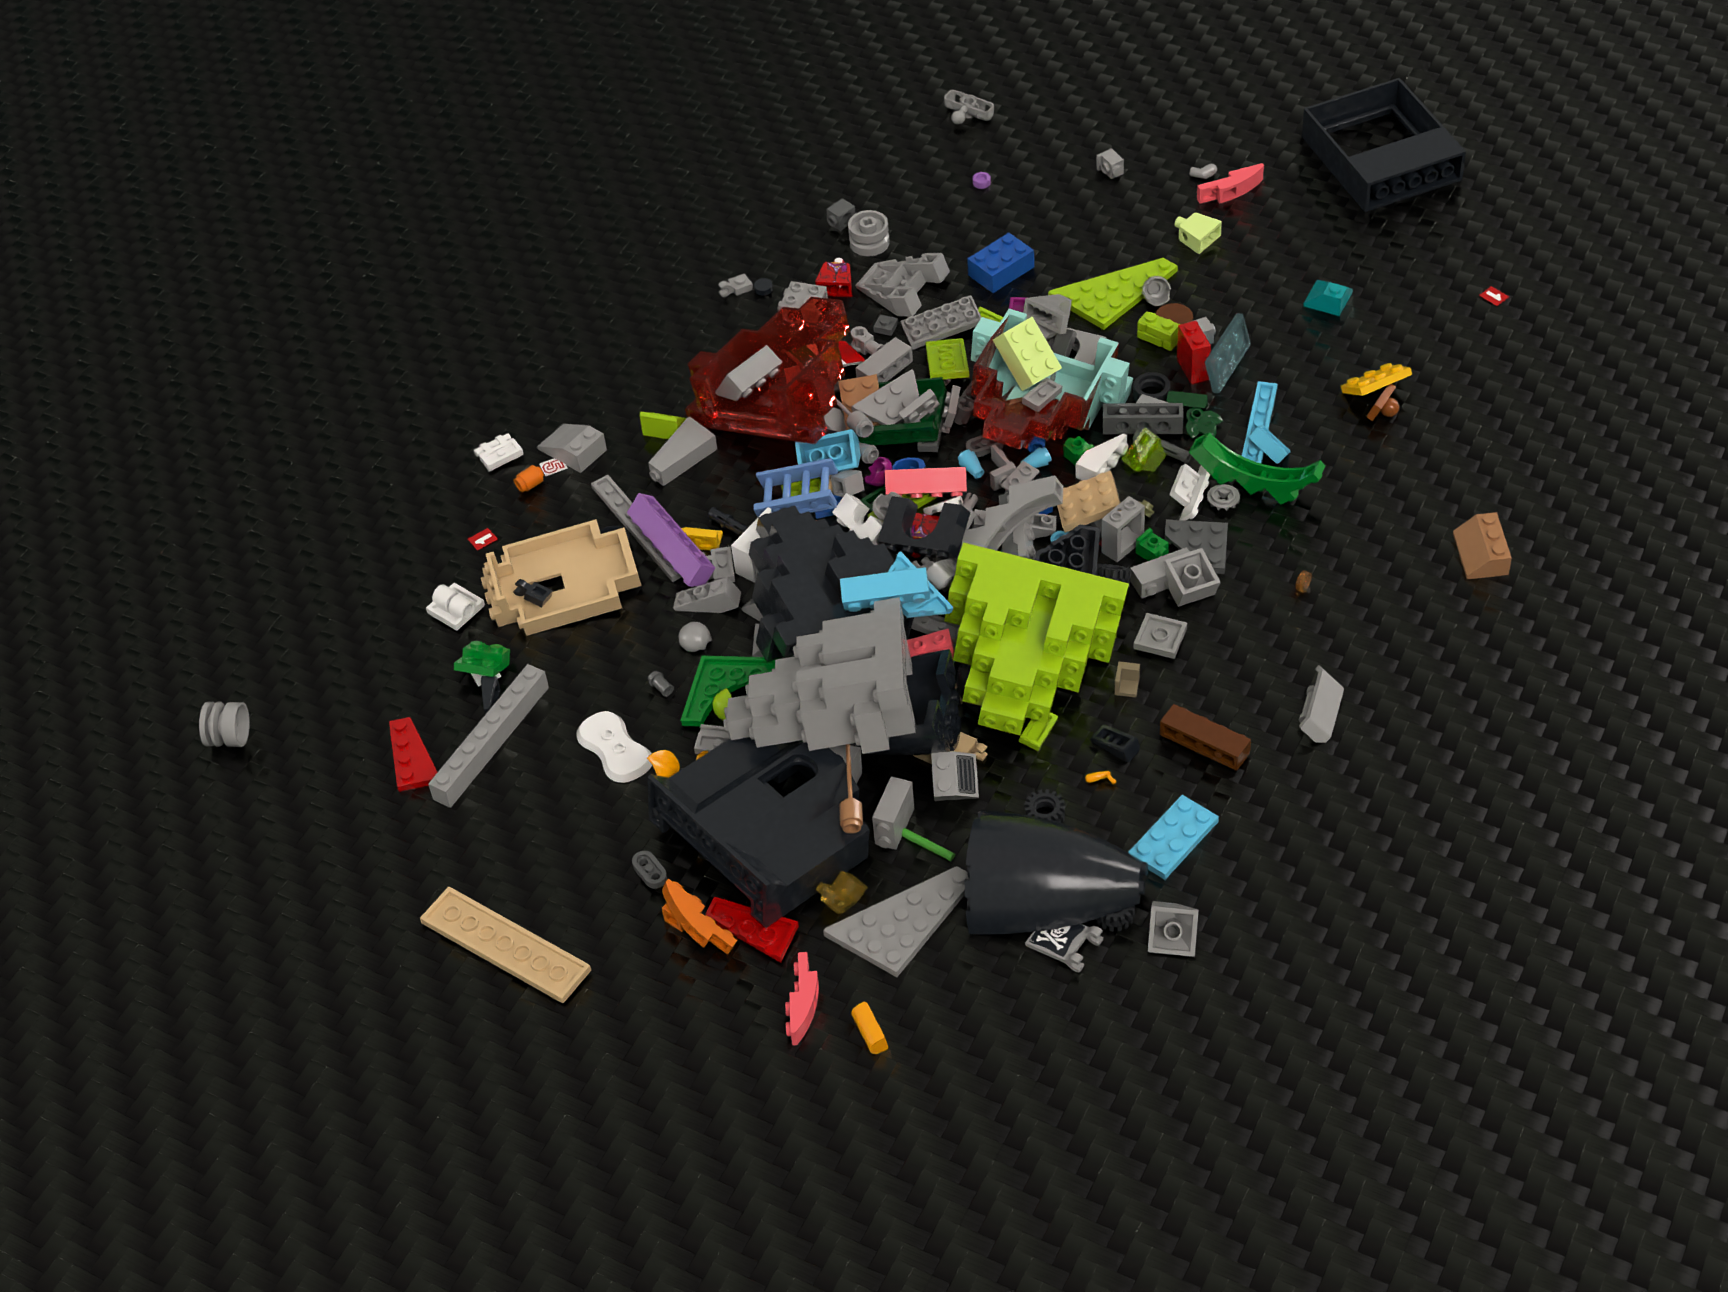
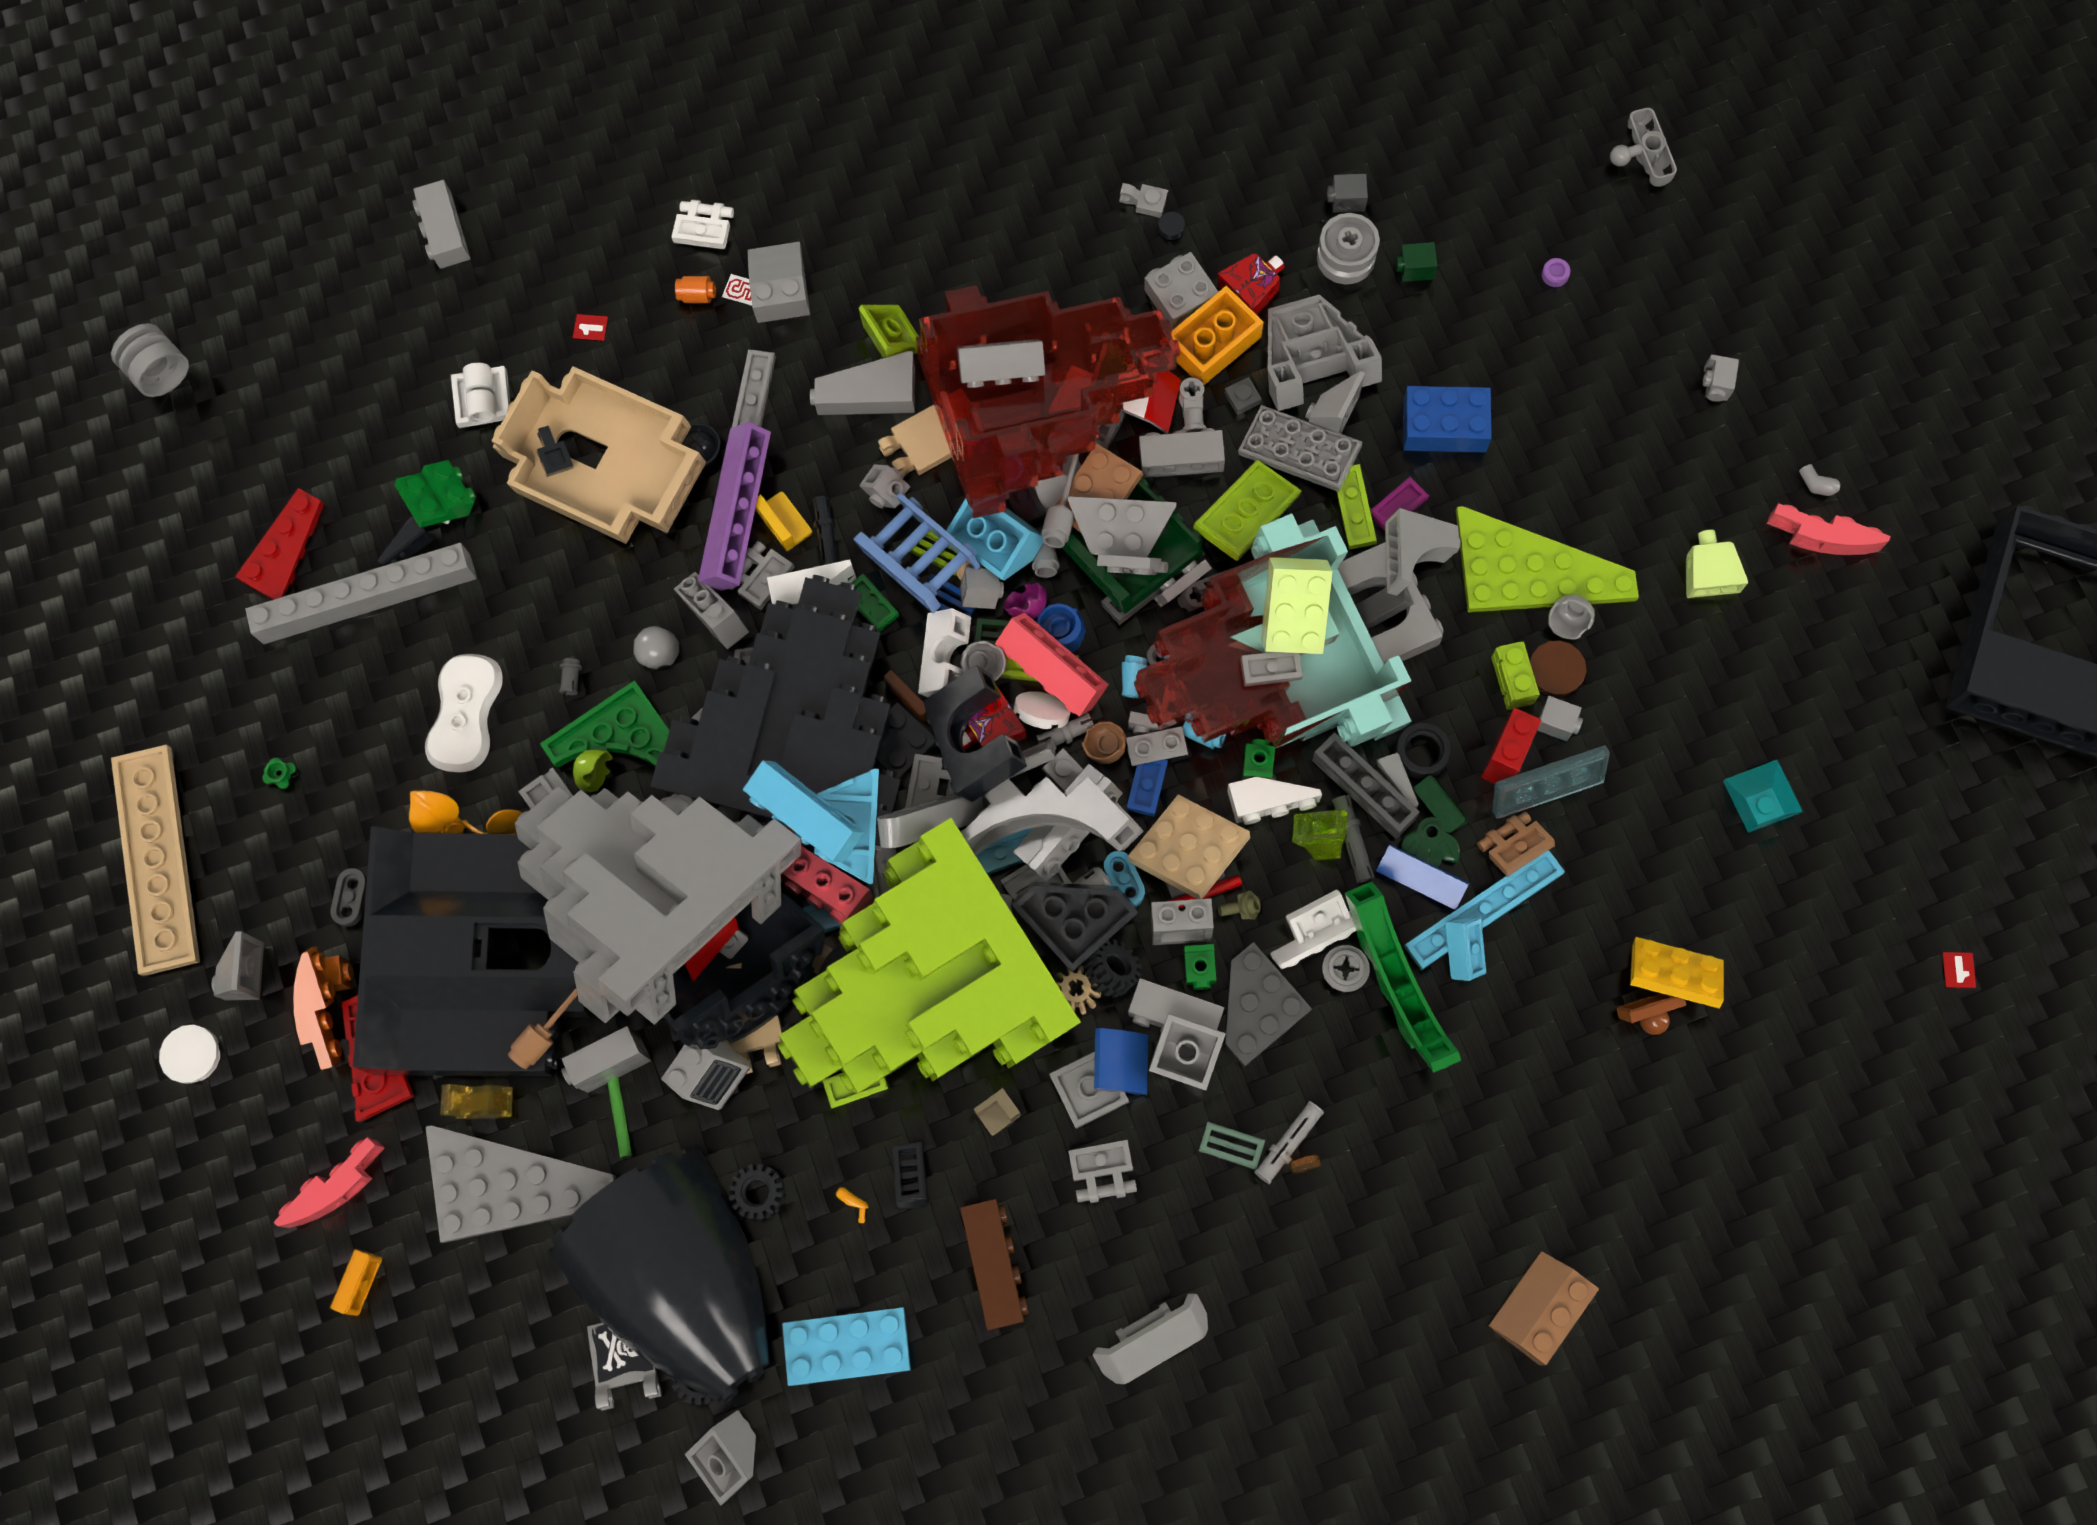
camera: 45 degrees right, 25 degrees up
none -> white tile [159,1025,220,1084]
none -> light grey slope [212,932,264,1000]
none -> green plate [263,758,296,789]
none -> light grey brick [412,179,470,269]
none -> light grey brick [859,464,910,508]
none -> tan tile [878,390,989,476]
none -> light grey plate [1069,1140,1137,1203]
none -> medium nougat hair [1082,721,1127,764]
none -> blue slope [1094,1028,1148,1095]
none -> light orange brick [1165,286,1264,385]
none -> sand green tile [1199,1122,1265,1170]
none -> light grey pin [1254,1101,1324,1184]
none -> light grey slope [1305,371,1365,434]
none -> tile [1376,844,1469,910]
none -> dark green brick [1395,242,1438,282]
none -> medium nougat plate [1477,812,1555,877]

